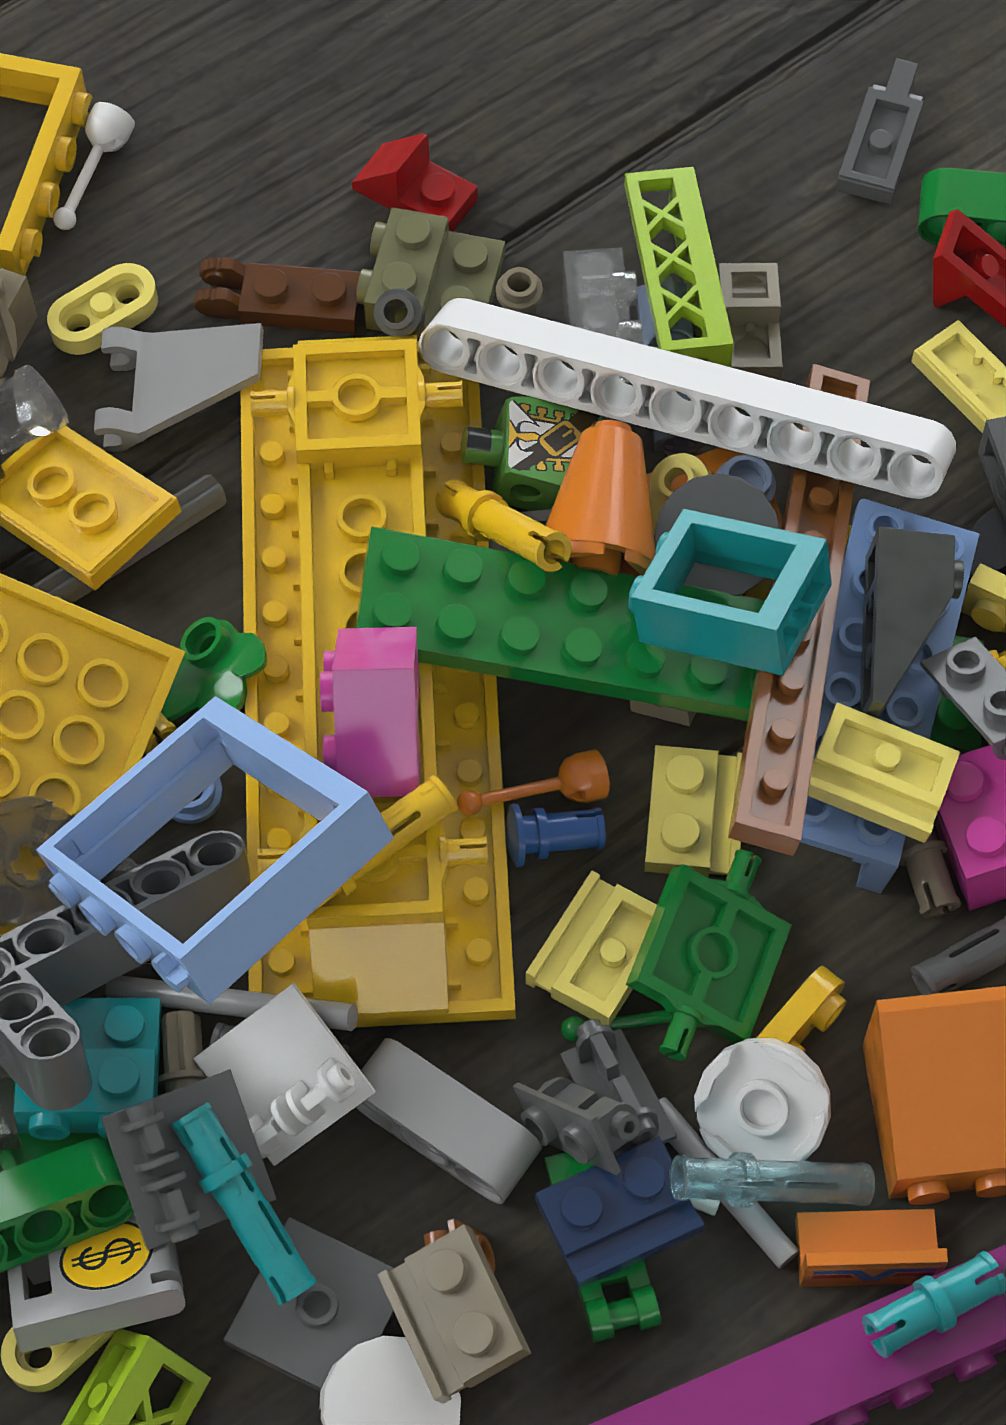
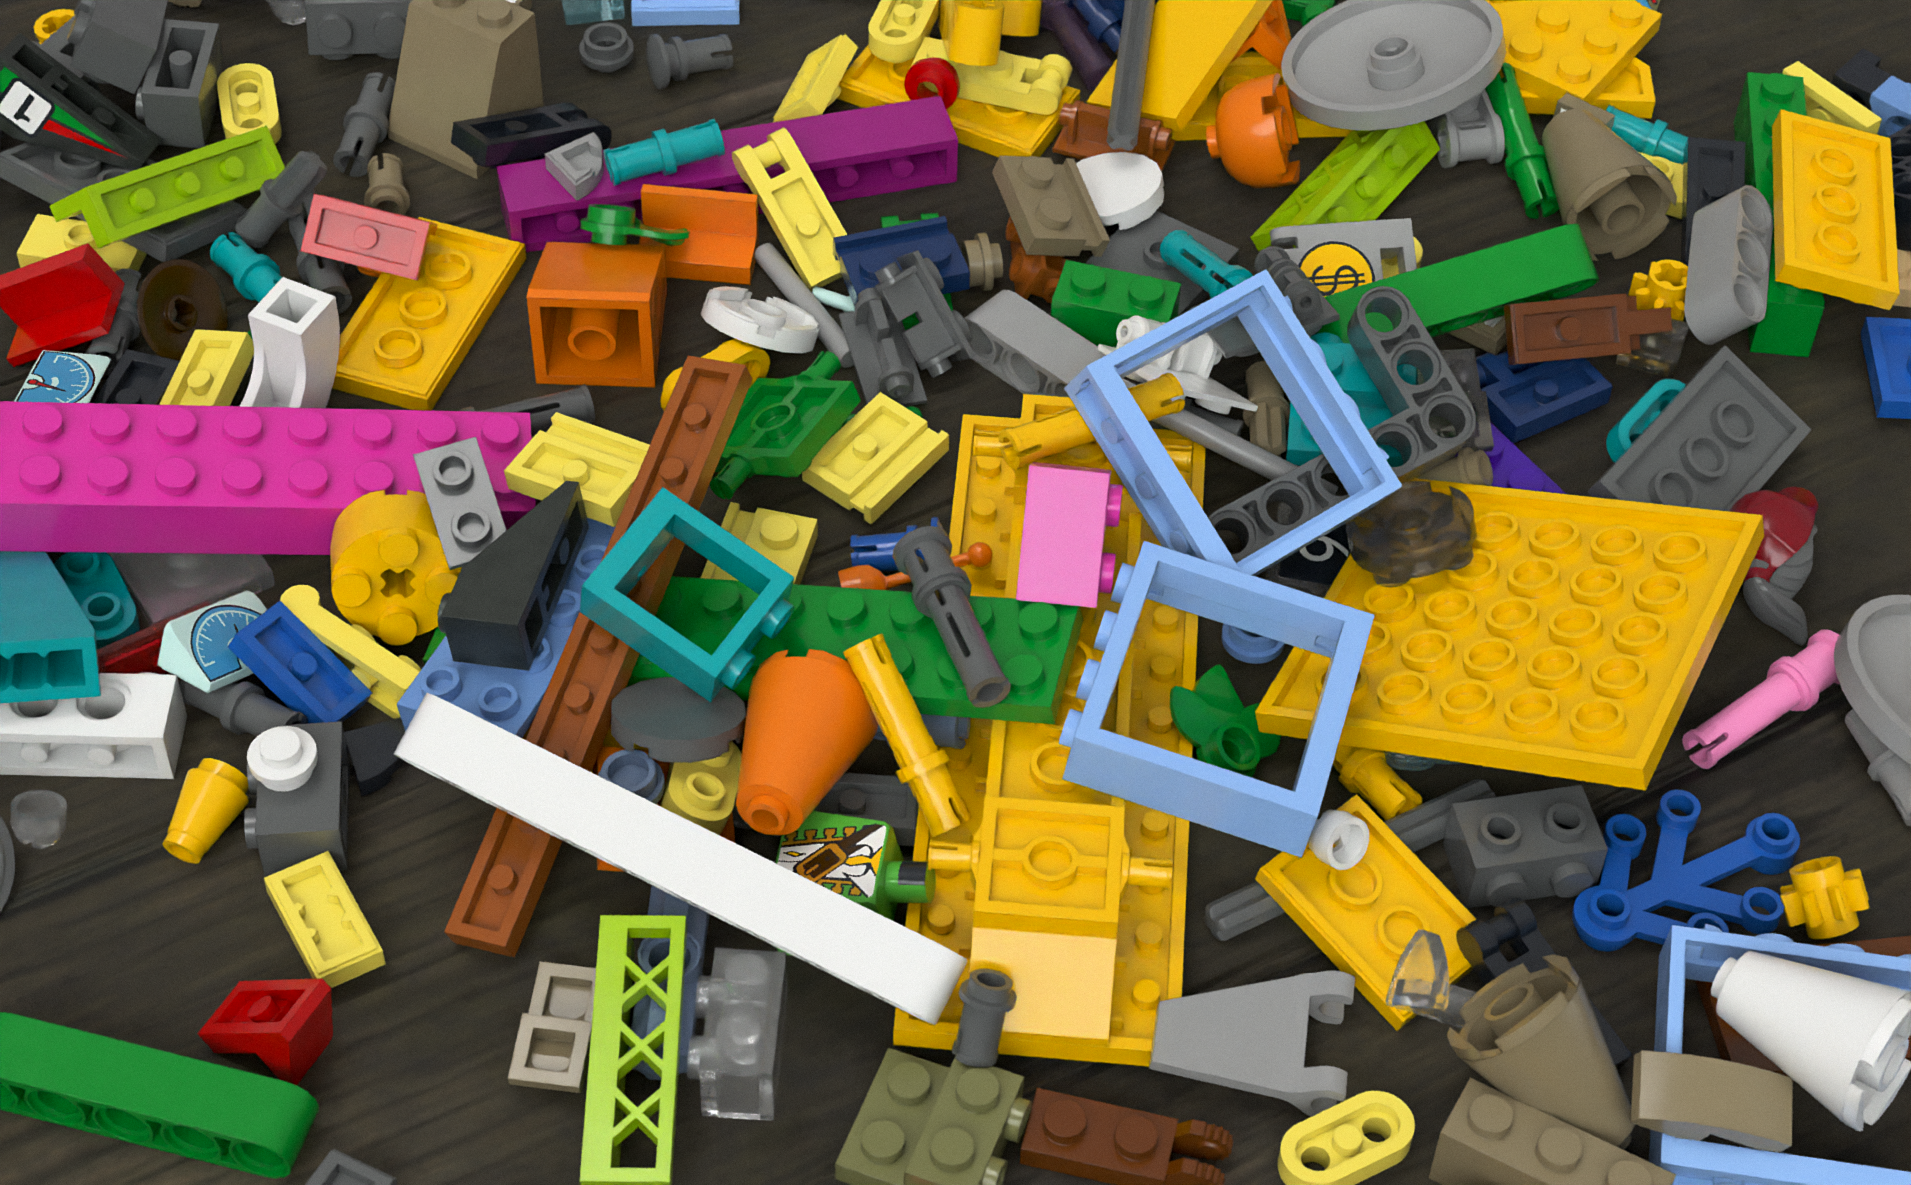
camera: 175 degrees left, 15 degrees down
dark tan pin [496,267,543,317] -> none
clear light blue pin [669,1152,875,1208] -> none
none -> green plate [580,204,690,247]
none -> light yellow plate [732,128,847,292]
none -> dark grey pin [893,526,1011,708]
none -> dark tan plate [961,233,1003,291]
none -> green brick [1051,260,1182,348]
none -> light blue window [1058,541,1375,858]
none -> white hinge [1308,809,1369,870]

